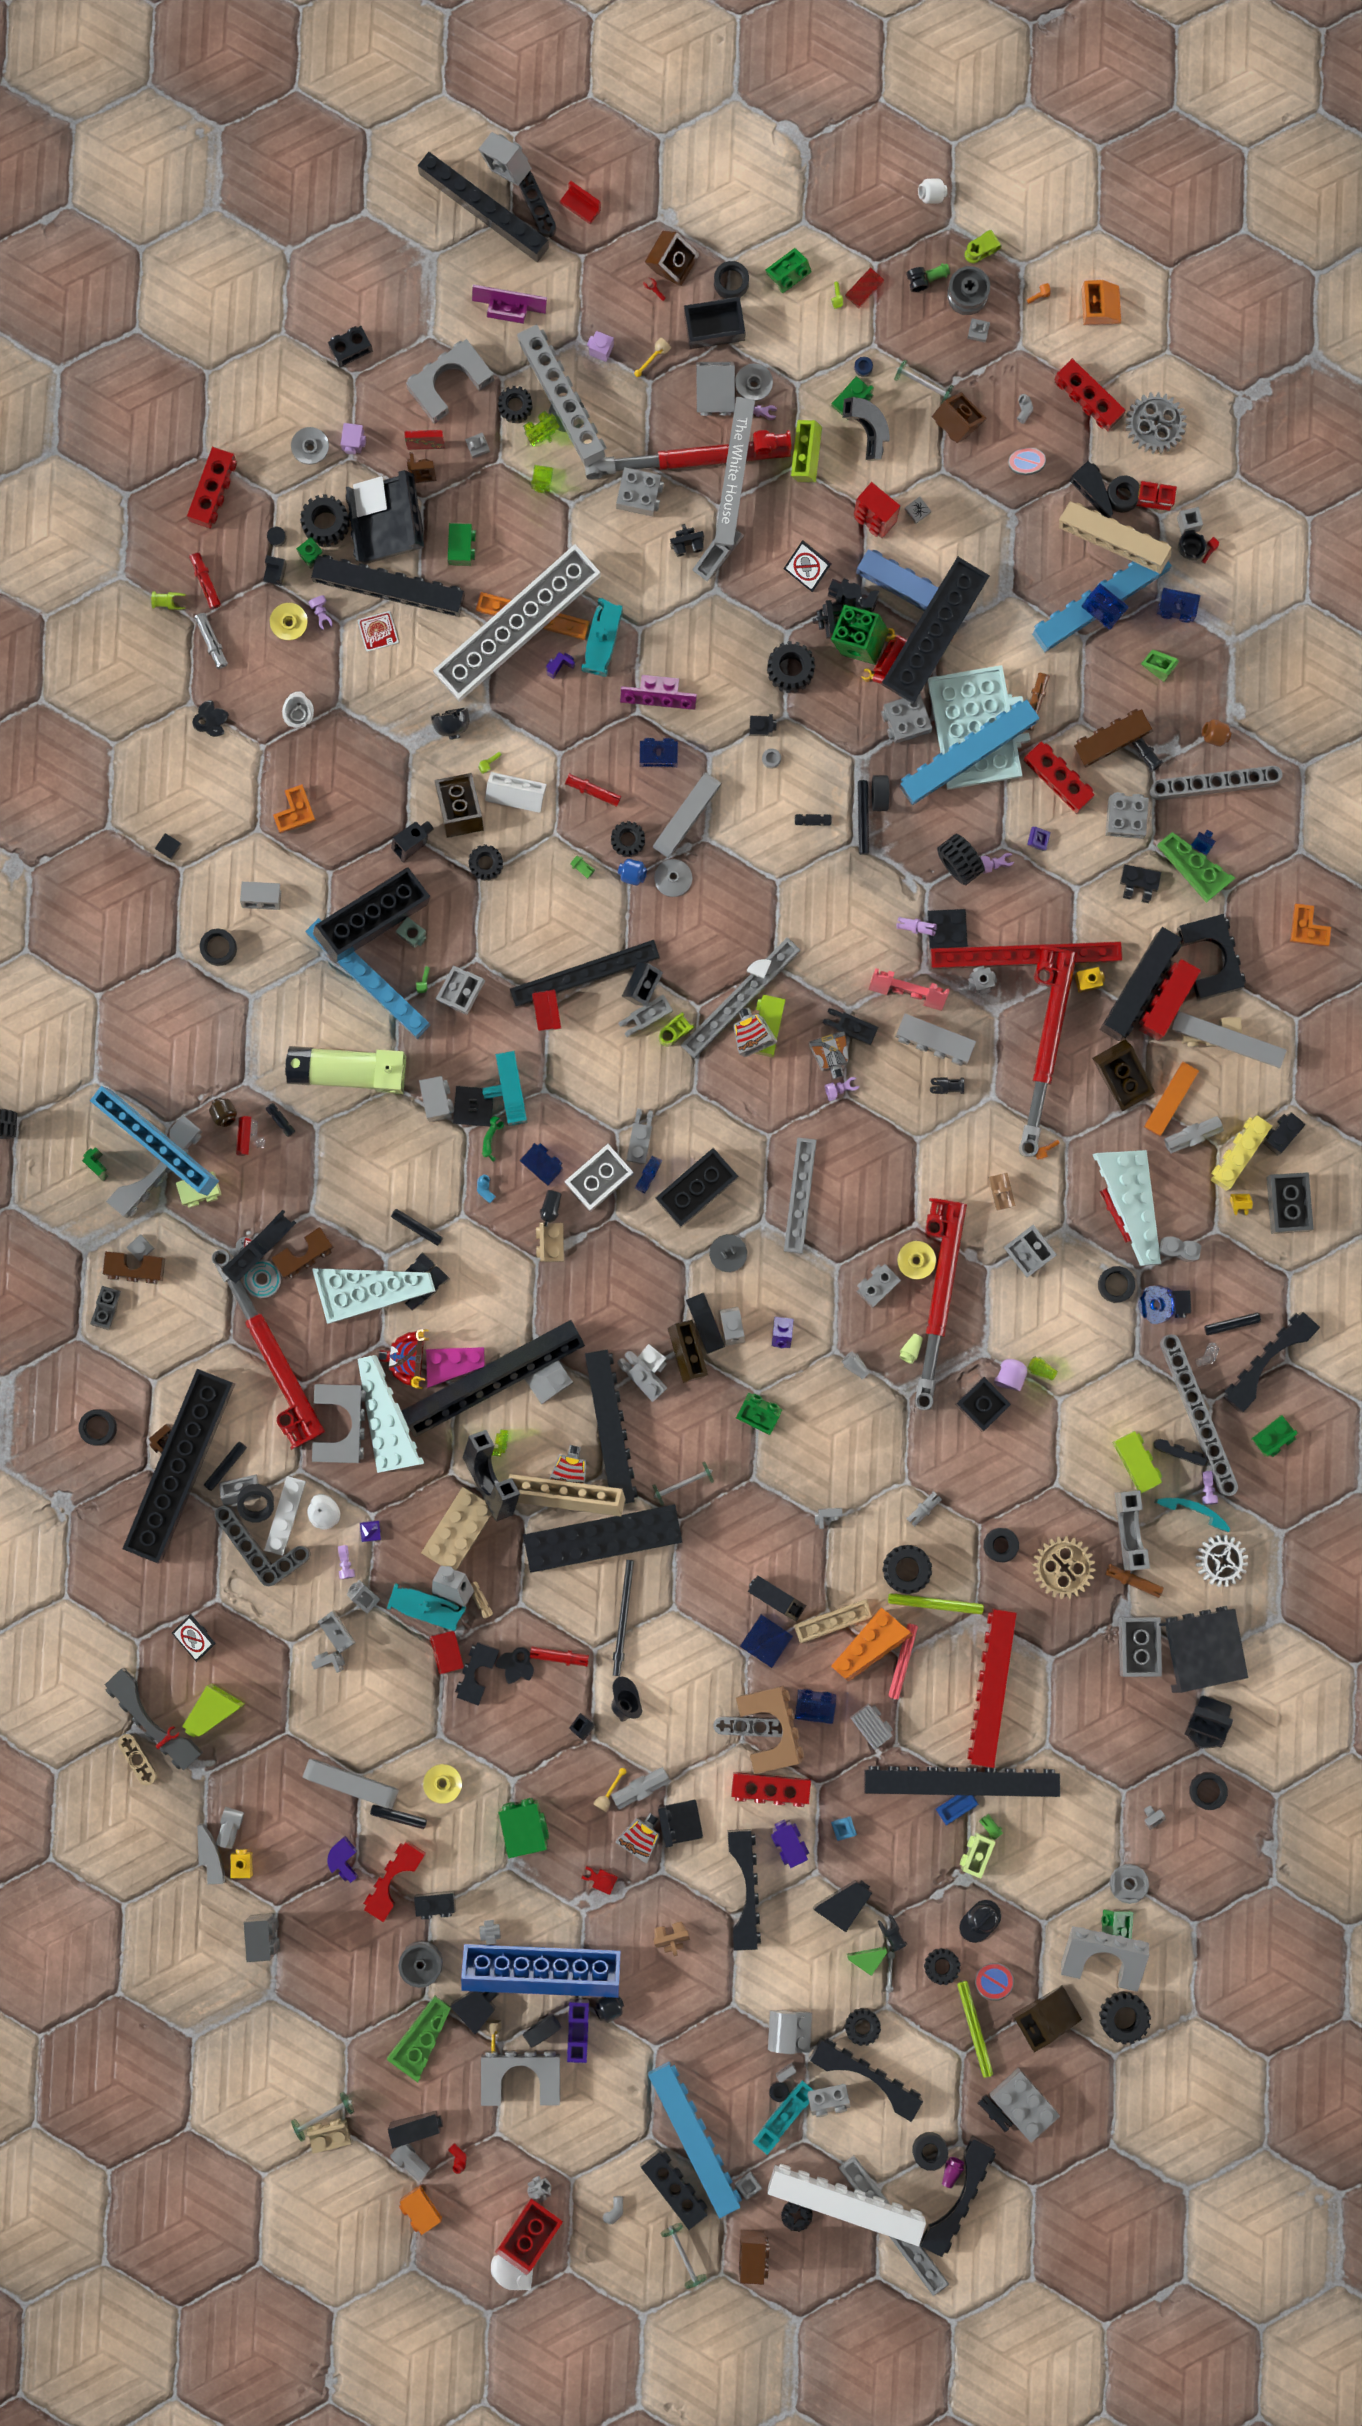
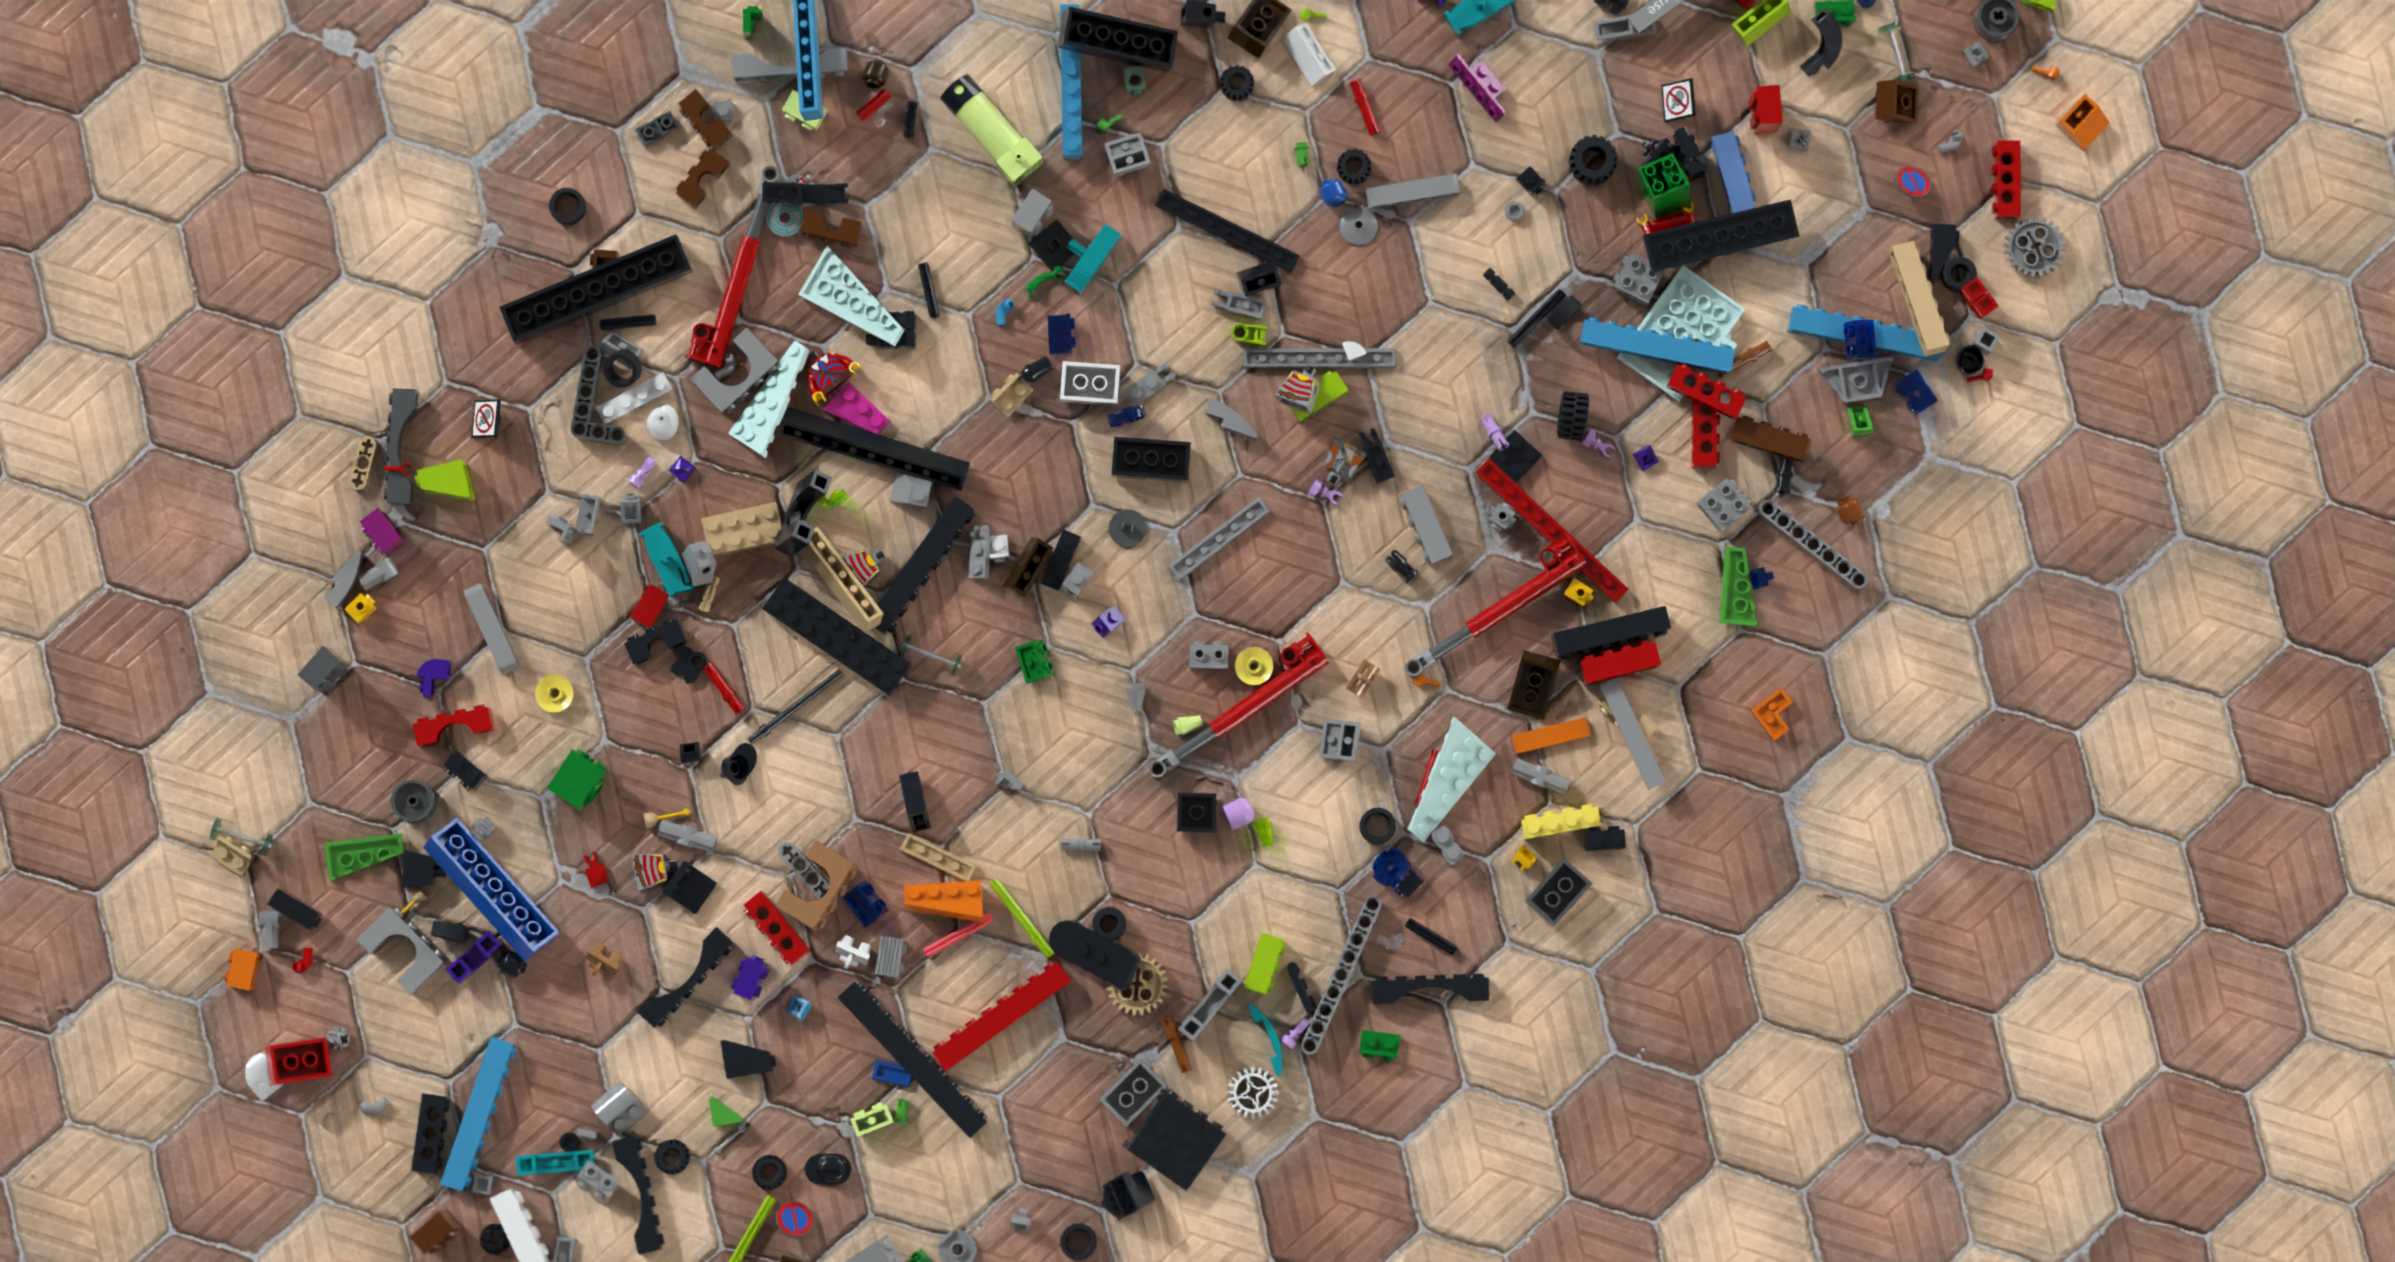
camera: 50 degrees right, 0 degrees up
black axle [370,1805,427,1829] -> none
red panel [532,990,561,1031] -> none
clear blue brick [639,738,678,768] -> none
axle [661,2223,707,2289] -> none
clear blue plate [740,1614,793,1668] -> none
coral wedge [869,968,950,1011] -> none
black piece [878,1914,907,1952] -> none
black tyre [882,1545,932,1594] -> none
black plate [1120,864,1162,904] -> none
black arch [1177,914,1246,1001] -> none
none -> magenta brick [359,508,406,556]
none -> reddish brown arch [676,148,730,209]
none -> light grey arm [715,353,737,380]
none -> white hips [835,935,871,969]
none -> black piece [1049,920,1141,990]
none -> light grey slope [1205,398,1258,441]
none -> red brick [1666,364,1747,420]
none -> light grey wing [1819,356,1893,404]

